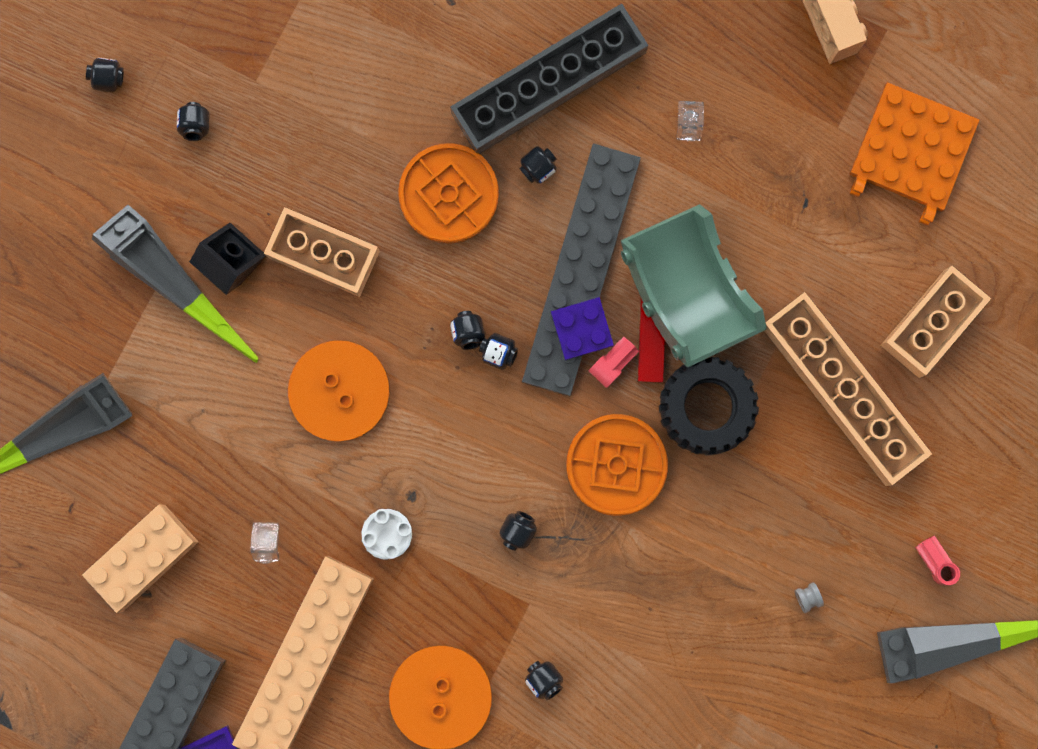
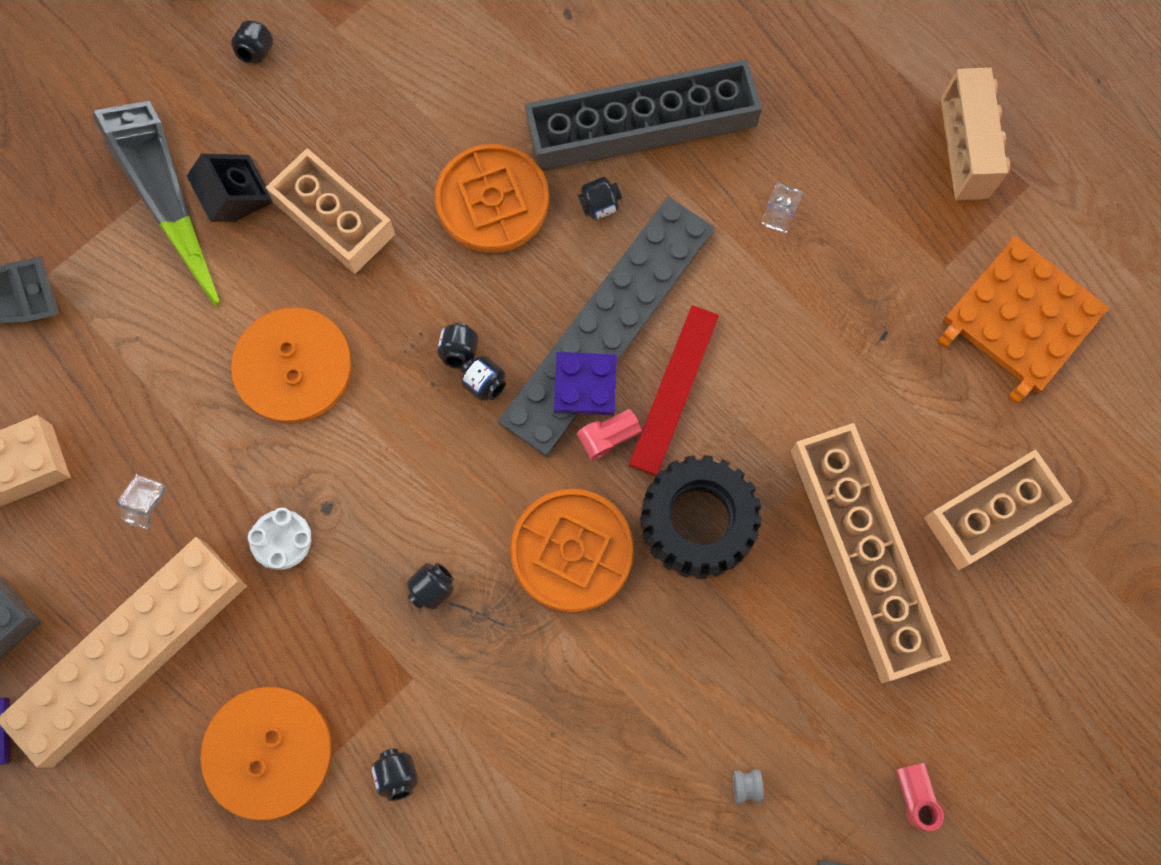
camera: 20 degrees right, 10 degrees down
sand green panel [621,204,767,368] -> none

